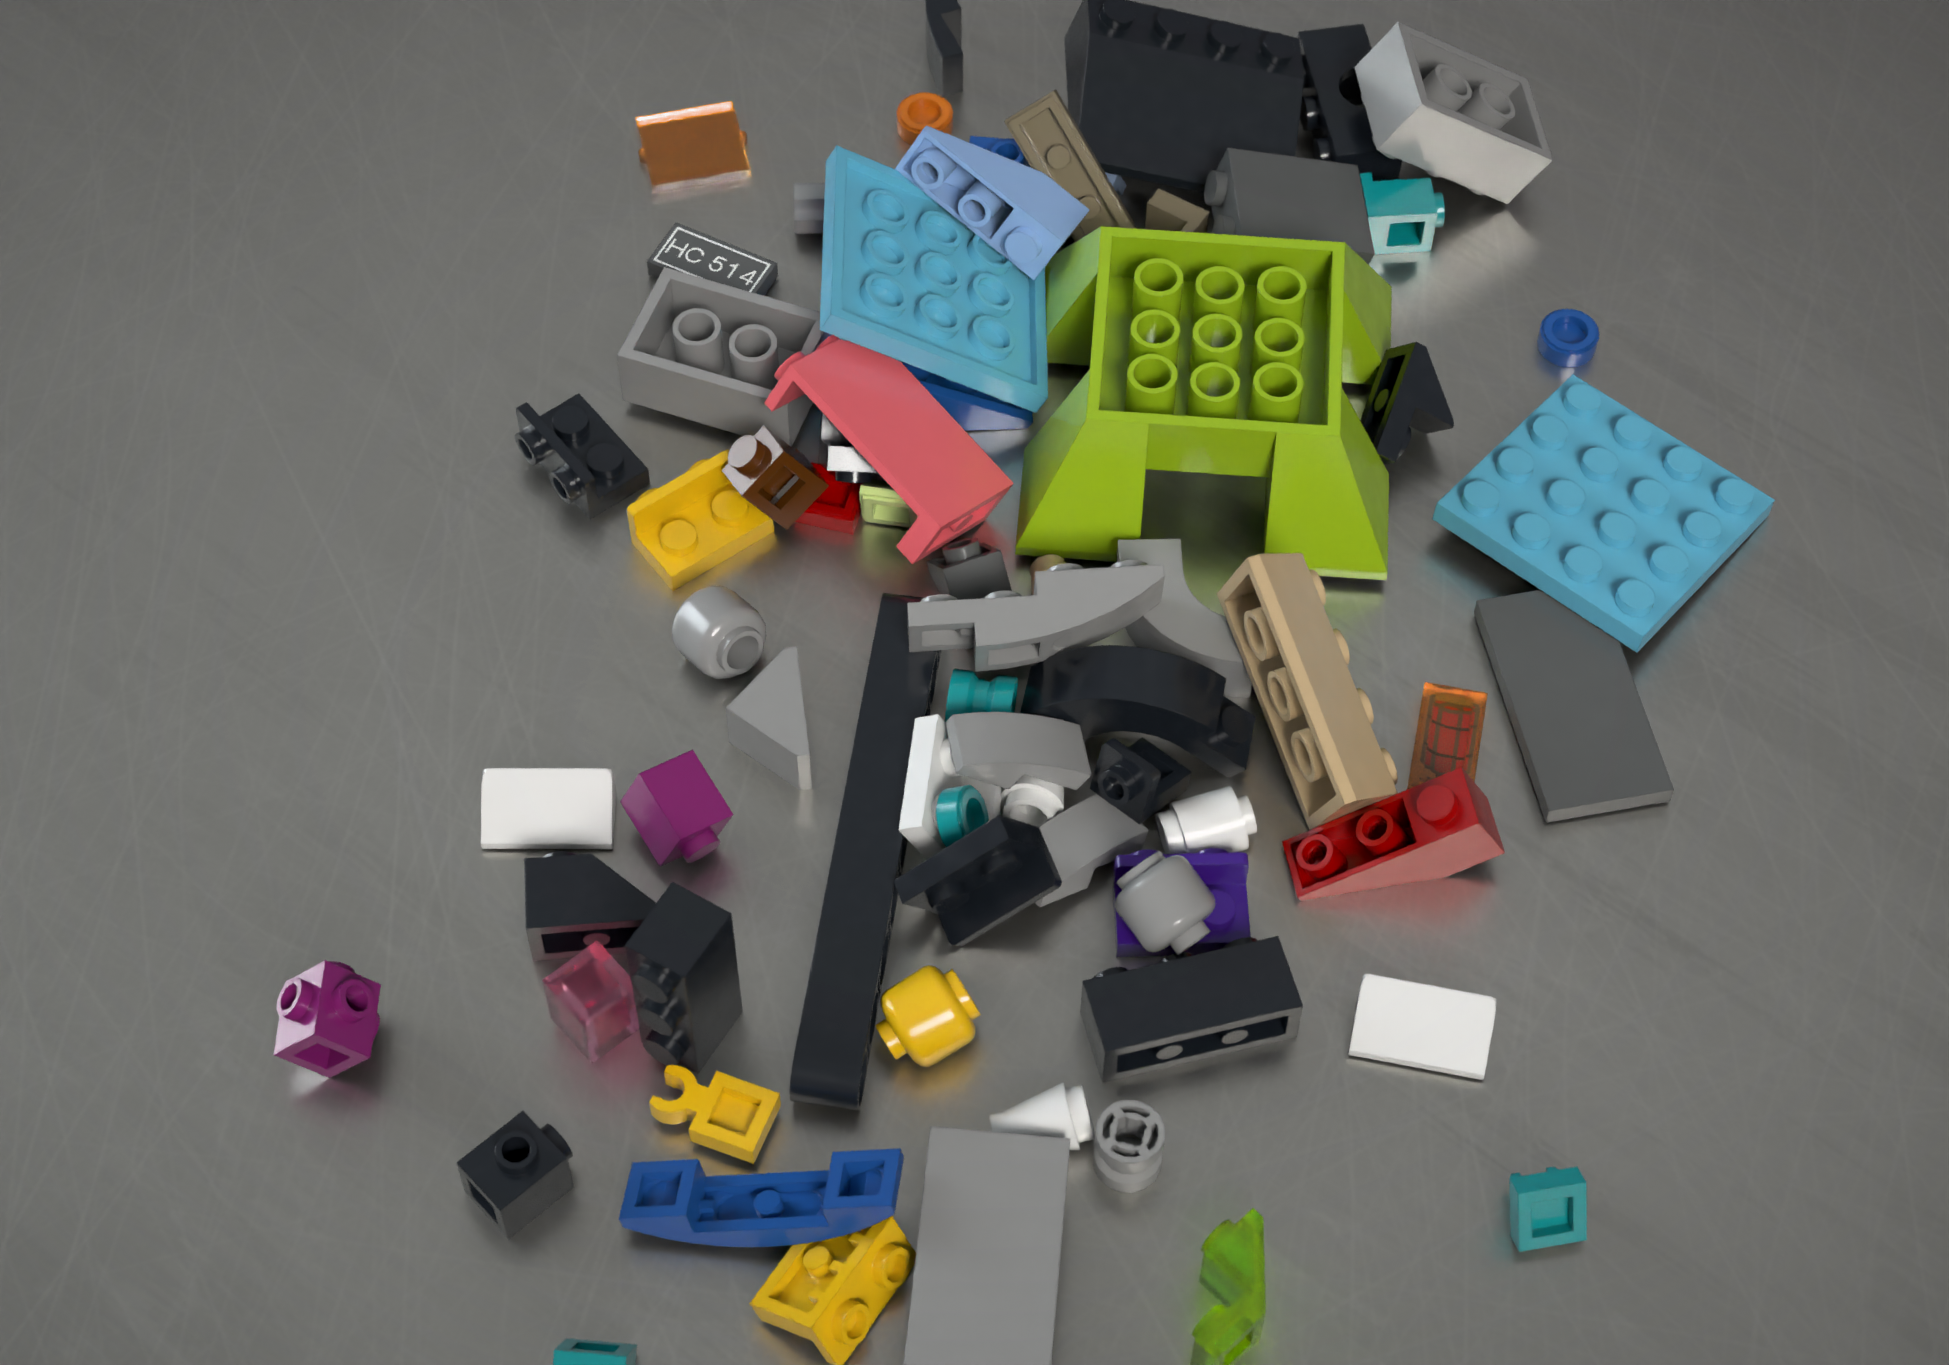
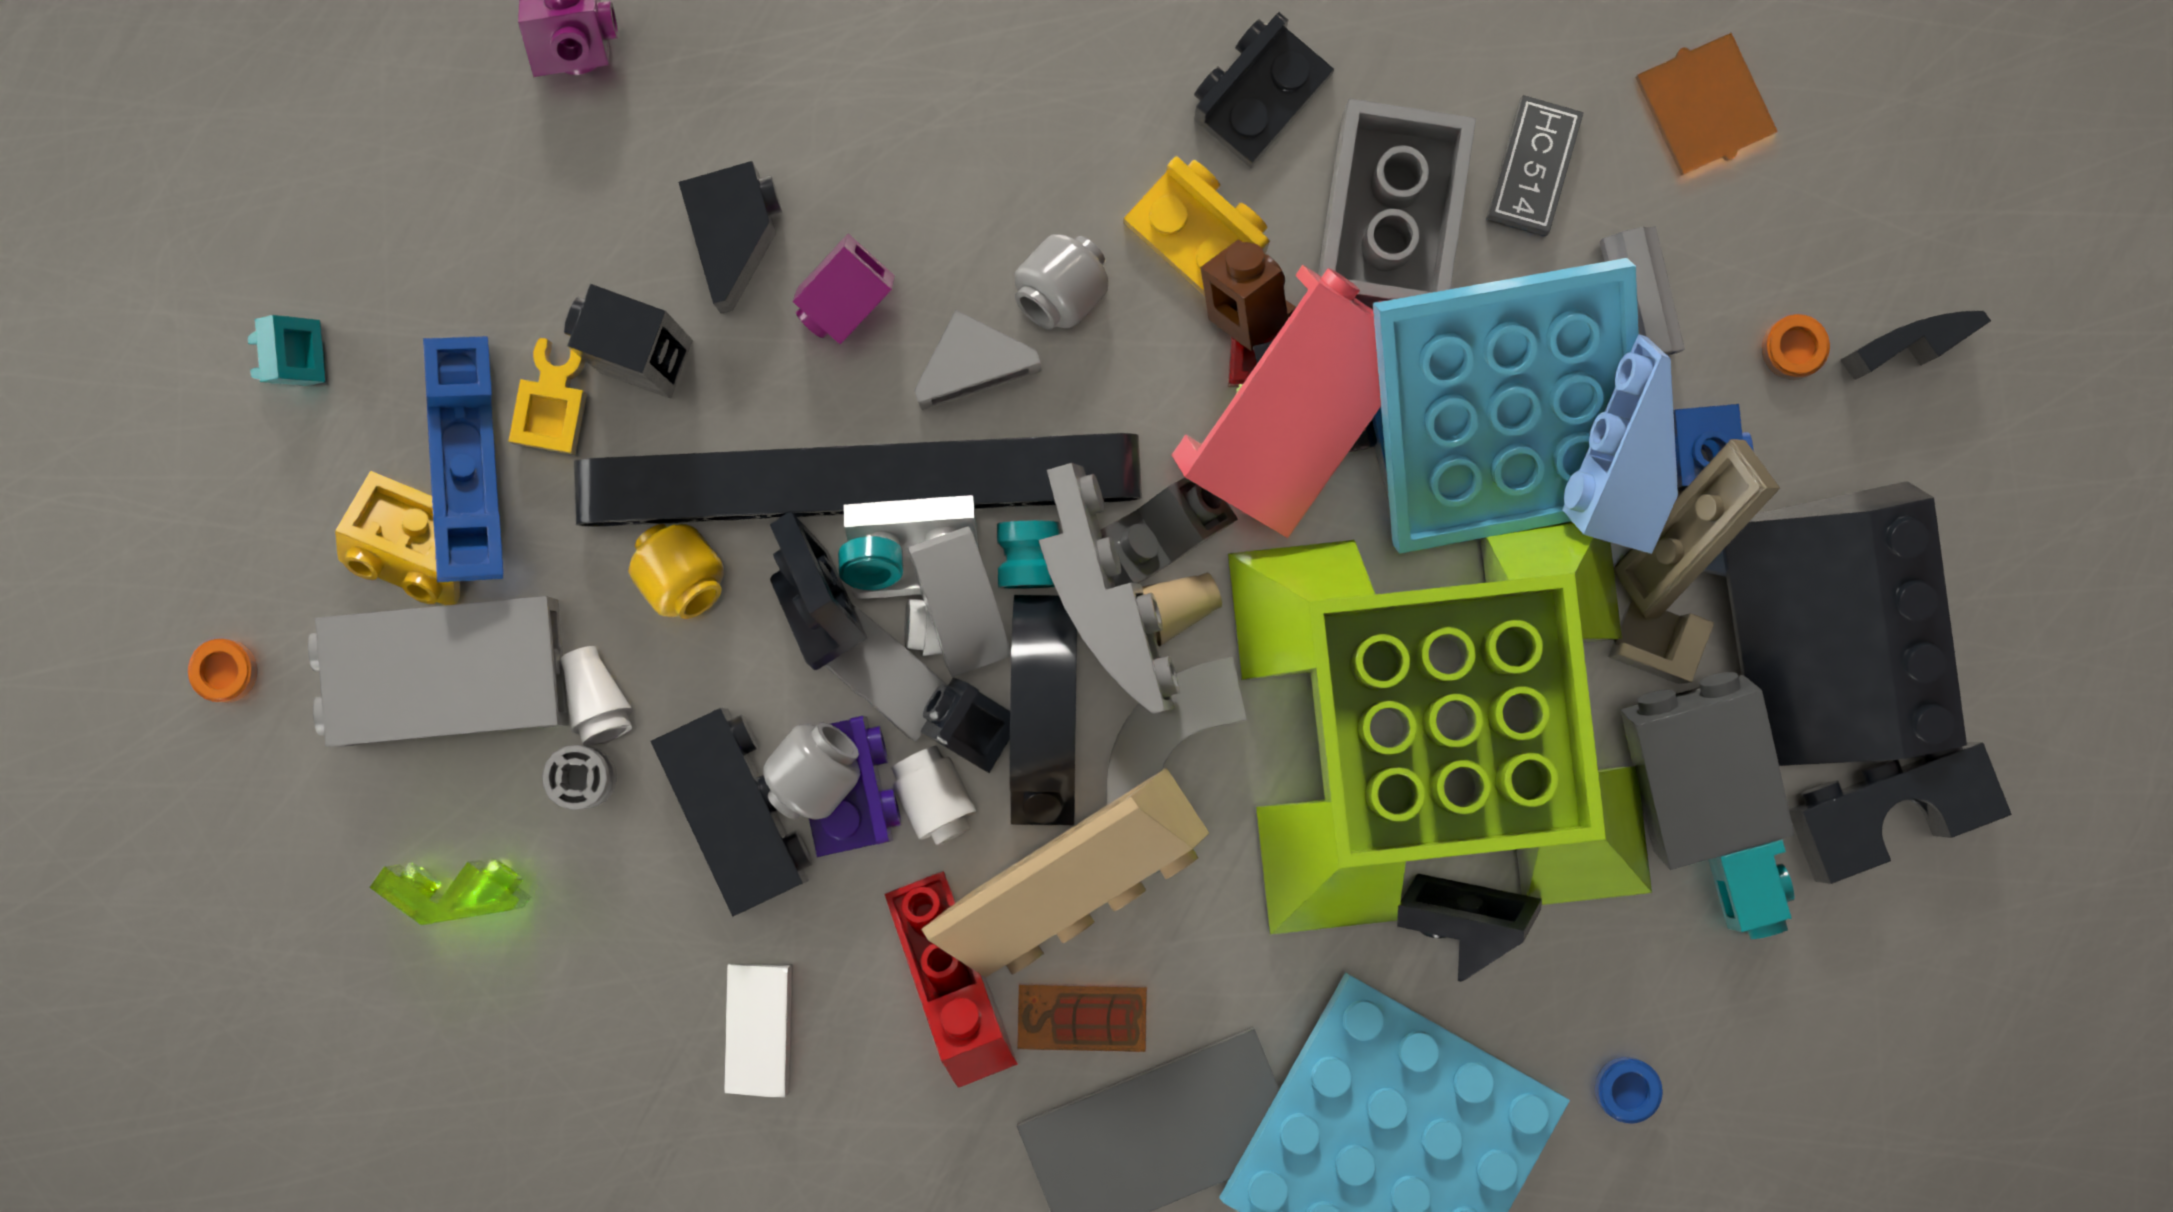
camera: 80 degrees right, 30 degrees up
black brick [457,1111,574,1240] -> none
white slope [481,768,617,849] -> none
clear pink brick [542,941,639,1064] -> none
light grey brick [1354,22,1553,204] -> none
teal tile [1509,1166,1587,1252] -> none

